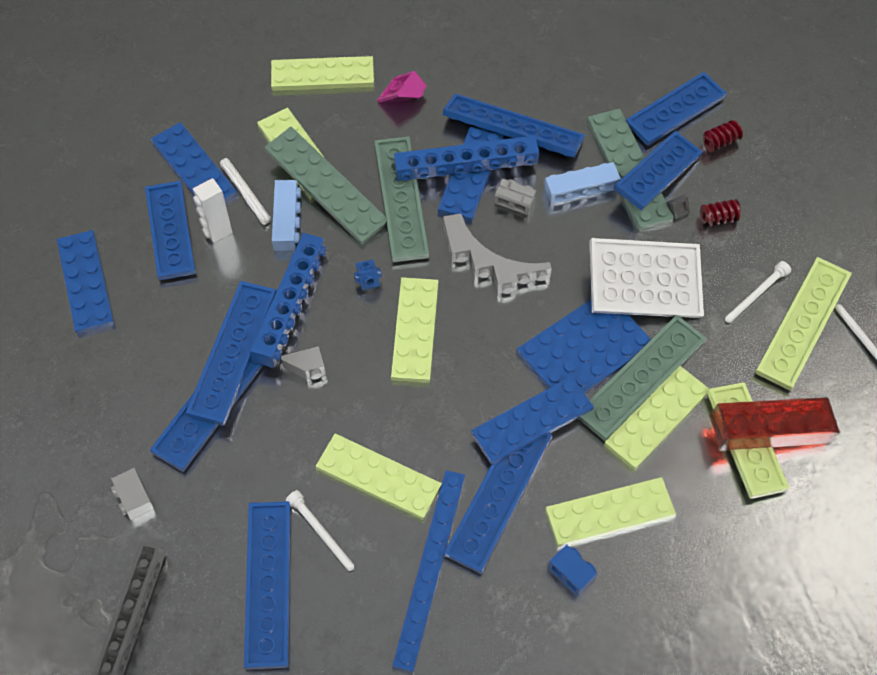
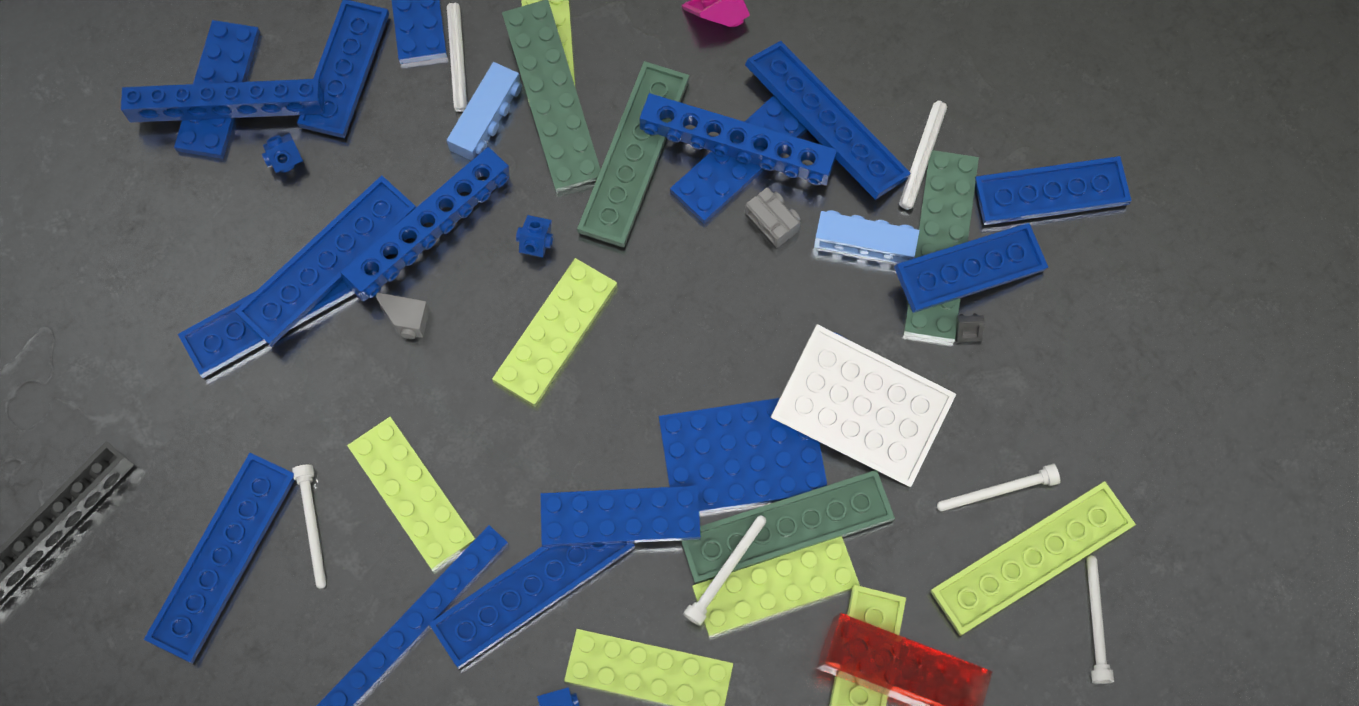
camera: 30 degrees right, 10 degrees up
light grey brick [111,468,154,520] -> none
white brick [193,178,233,243] -> none
light grey arch [443,214,552,294] -> none
dark red piece [700,199,741,227] -> none
dark red piece [703,120,743,153] -> none
none -> blue brick [121,79,324,123]
none -> blue brick [262,133,303,173]
none -> white piece [683,515,766,626]
none -> white axle [899,101,947,210]

